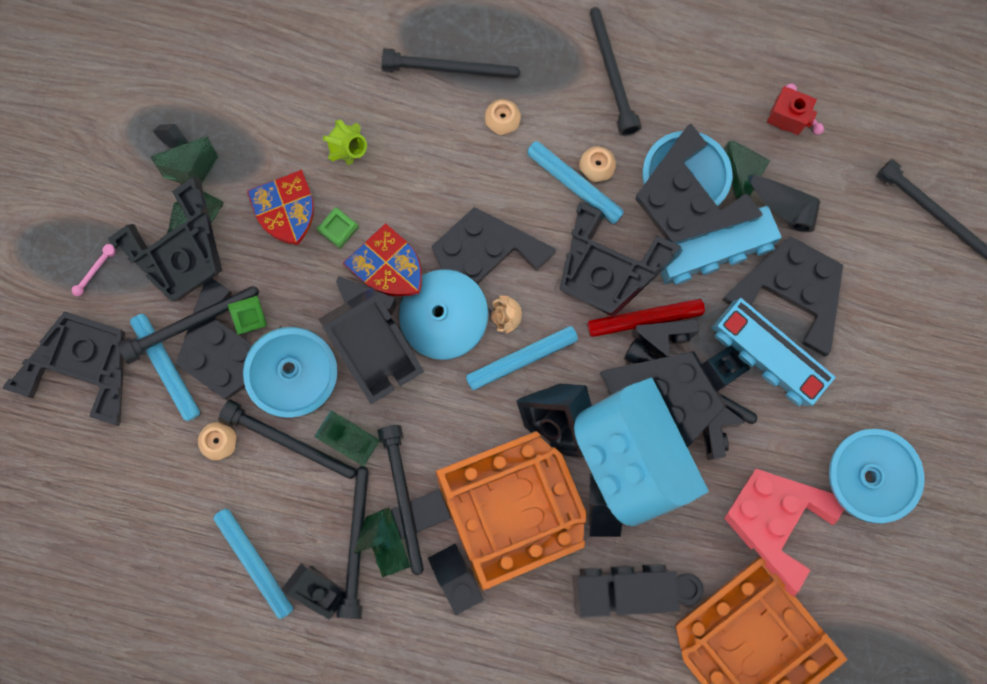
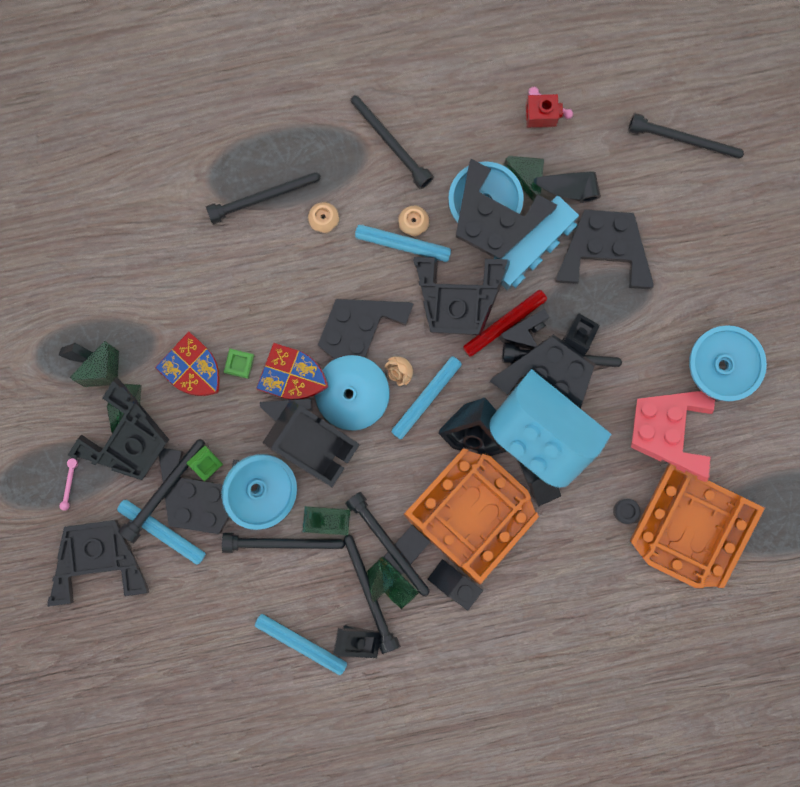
camera: 20 degrees left, 5 degrees up
light nougat plate [198,422,237,461] -> none
lime rock [323,119,367,165] -> none
black piece [572,564,679,618] -> none
black slope [703,407,745,461] -> none
medium azure brick [711,298,836,407] -> none

